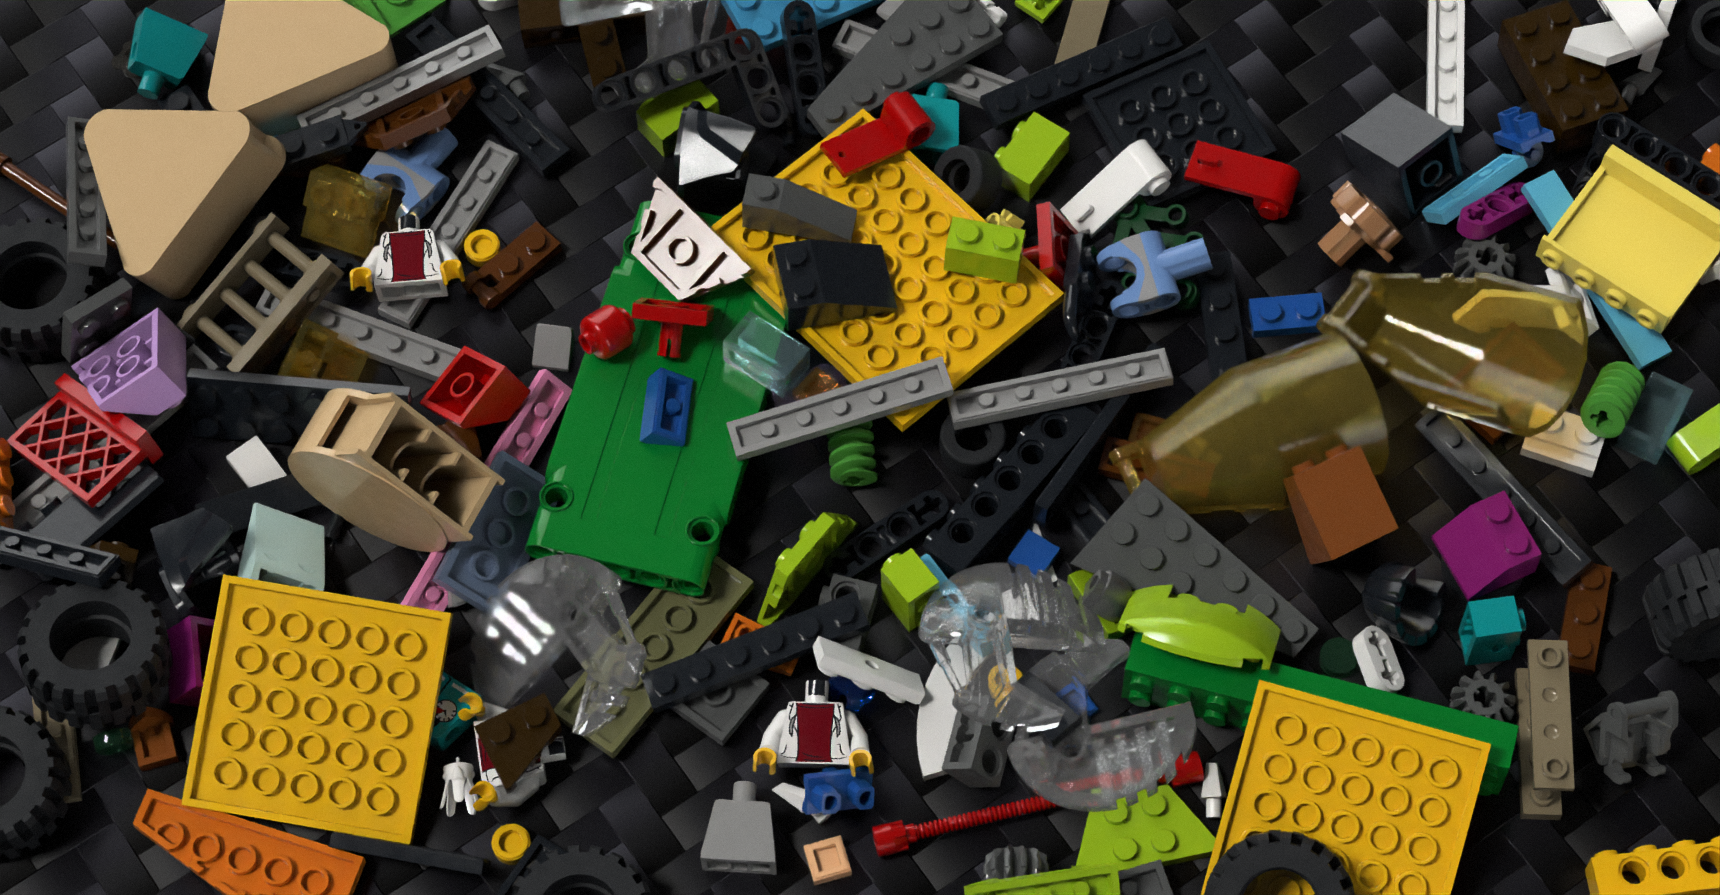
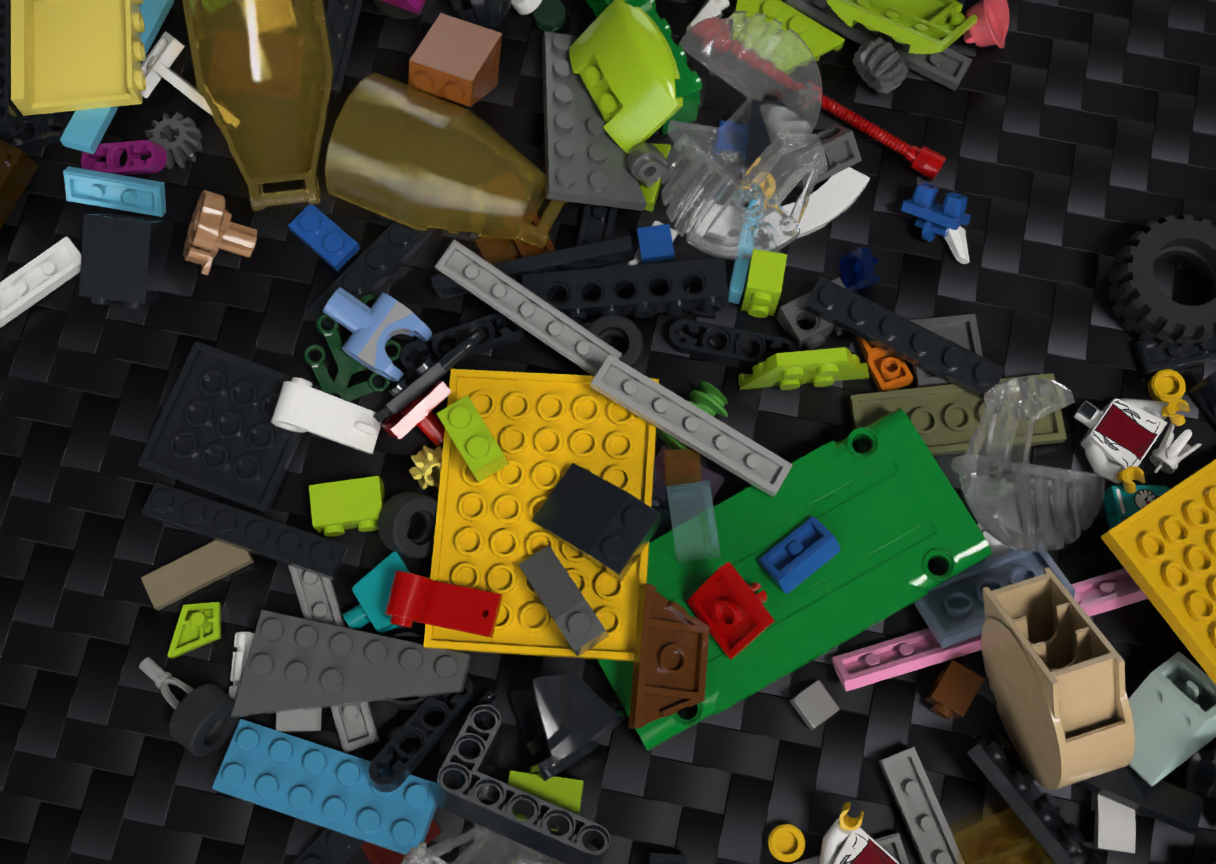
camera: 135 degrees left, 10 degrees up
red slope [419,345,531,429] -> none
reddish brown plate [462,221,562,310] -> none
dark brown wing [474,692,562,794] -> none
red head [578,305,636,360] -> none
light grey torso [700,781,777,875] -> none
torso [753,680,874,777] -> none
light nougat tile [803,835,852,886] -> none
white tile [812,636,925,704] -> none
red door [1184,140,1301,220] -> none
blue hips [1493,106,1555,168] -> none

